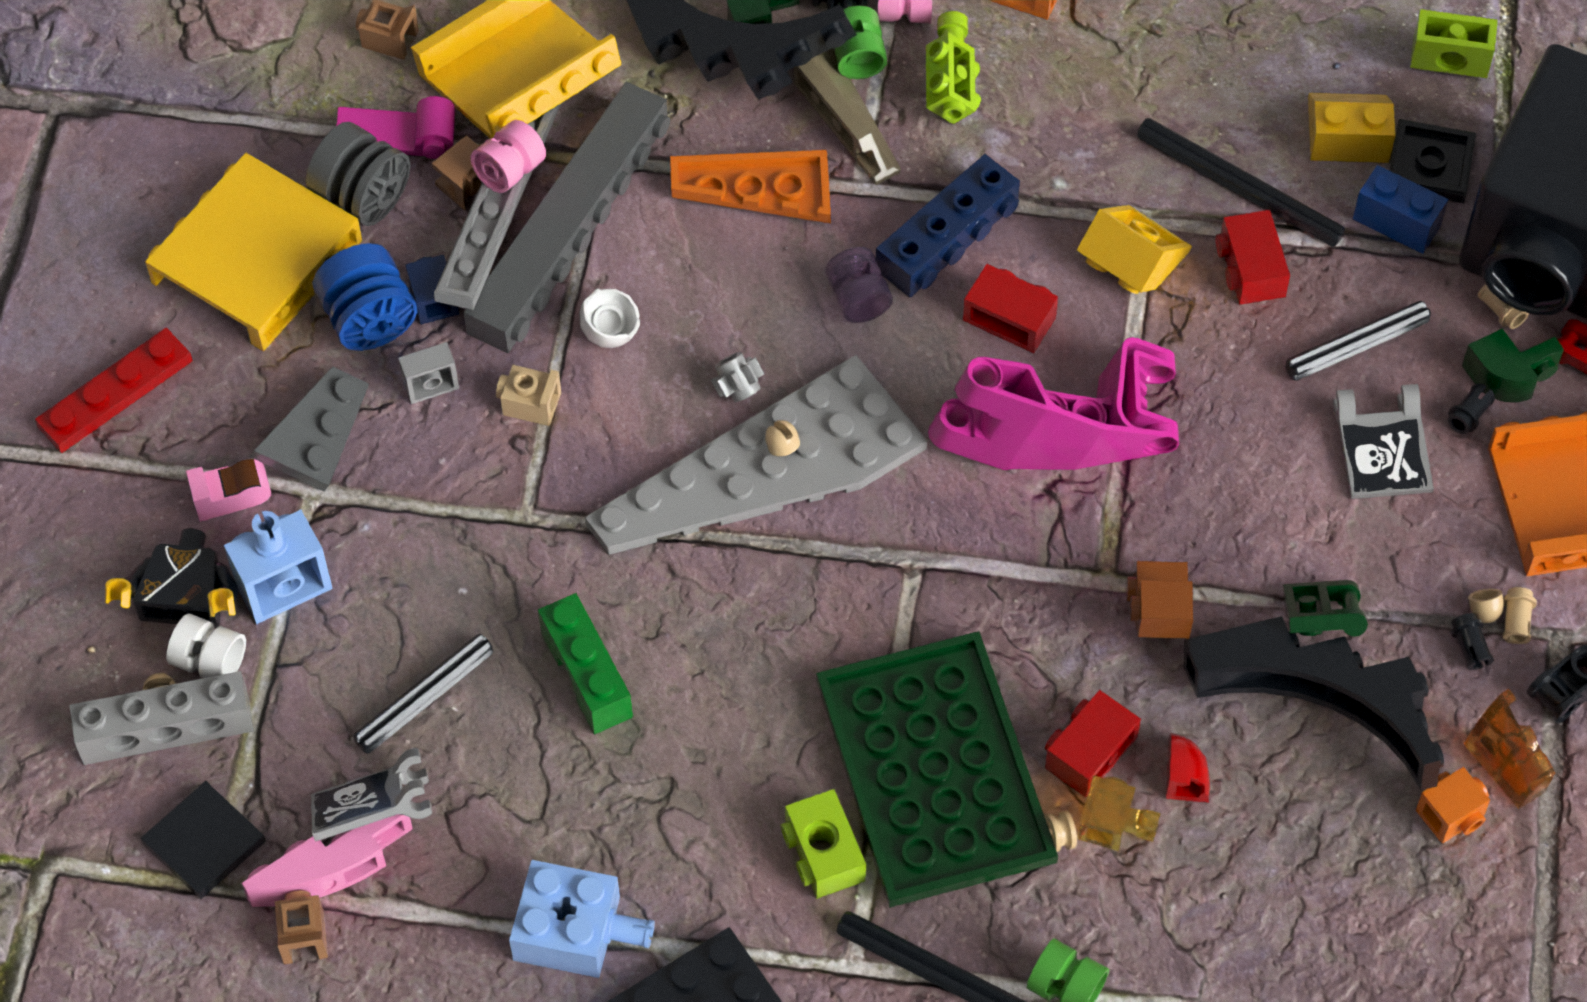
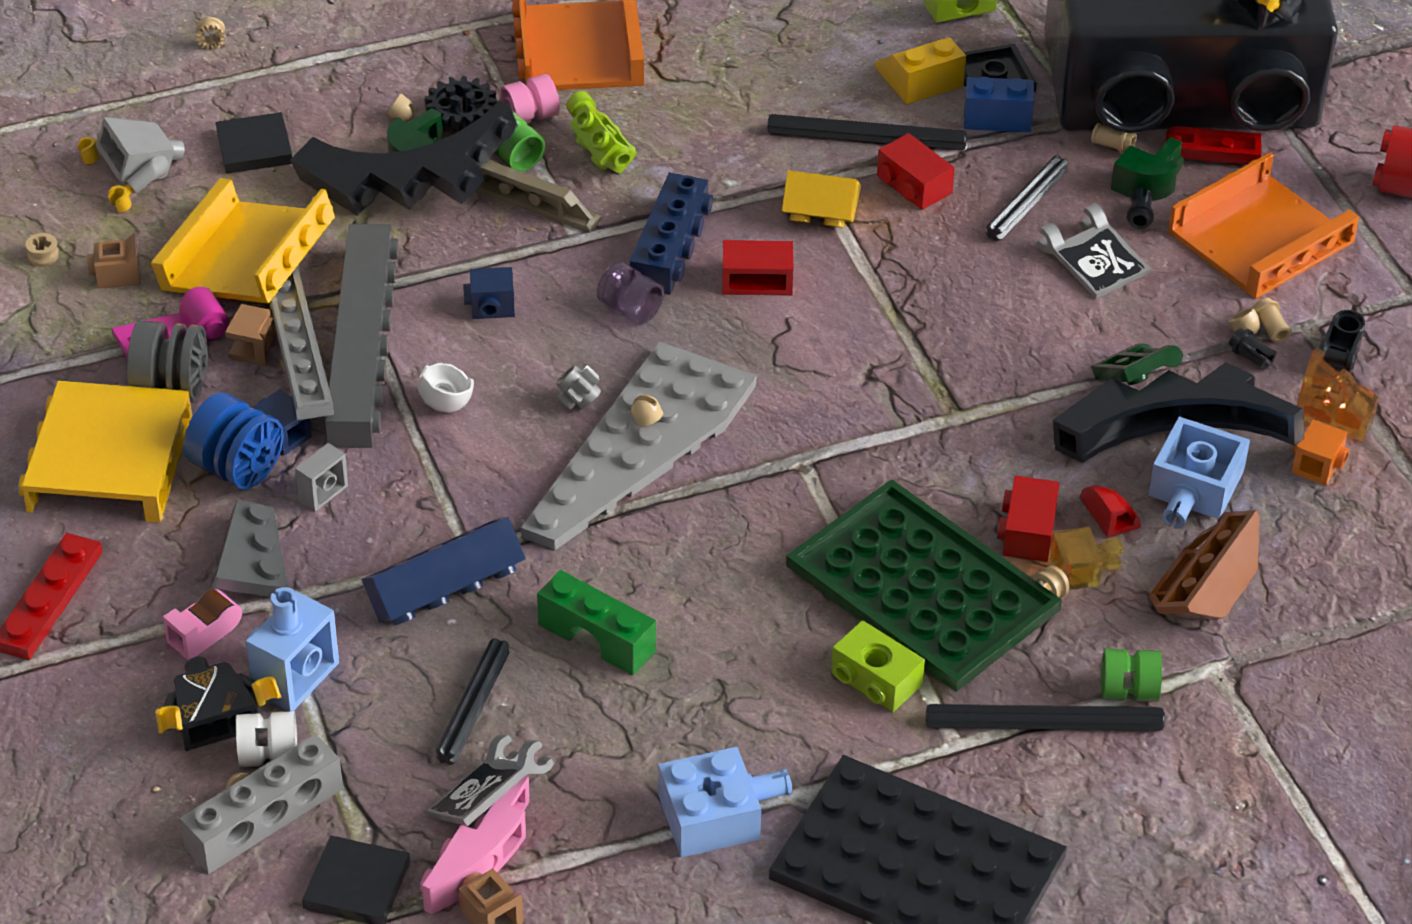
camera: 30 degrees left, 15 degrees down
bright pink wheel [470,119,546,193] -> none
tan brick [496,365,562,426] -> none
orange wing [670,150,831,224] -> none
dark pink piece [928,337,1179,470] -> none
dark orange brick [1126,561,1193,639] -> none
none -> dark blue brick [361,517,526,625]
none -> dark blue brick [463,267,515,319]
none -> light blue brick [1148,417,1250,529]
none -> dark orange wedge [1148,510,1260,620]

